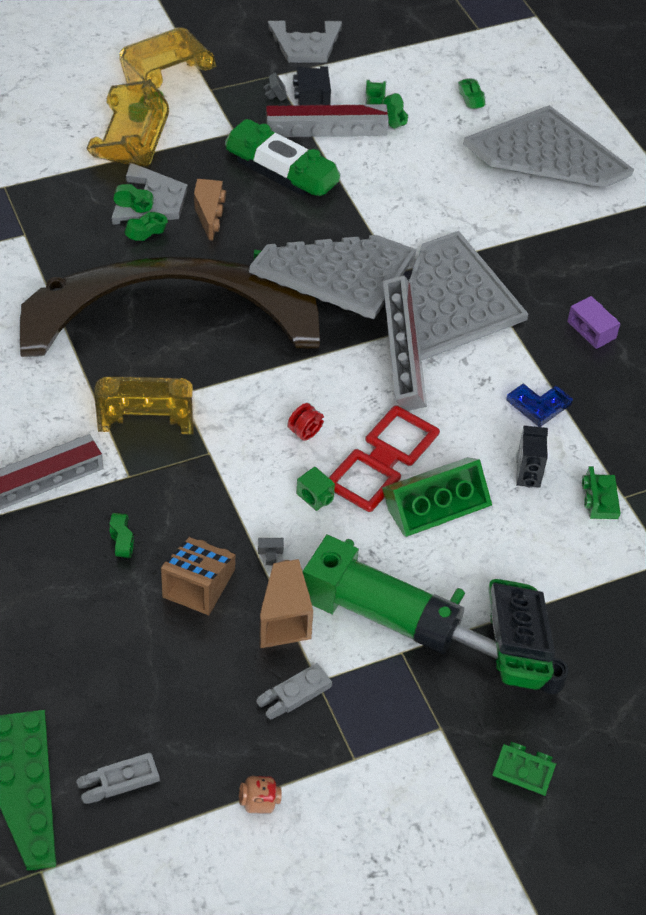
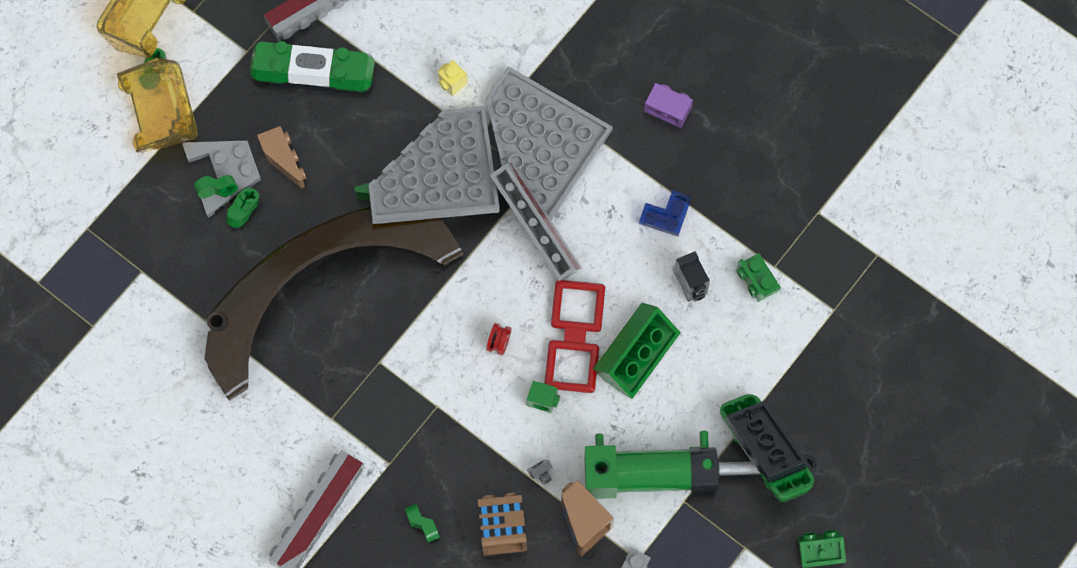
camera: 25 degrees left, 20 degrees up
clear yellow windscreen [94,376,195,434] -> none
none -> light yellow brick [438,60,468,96]

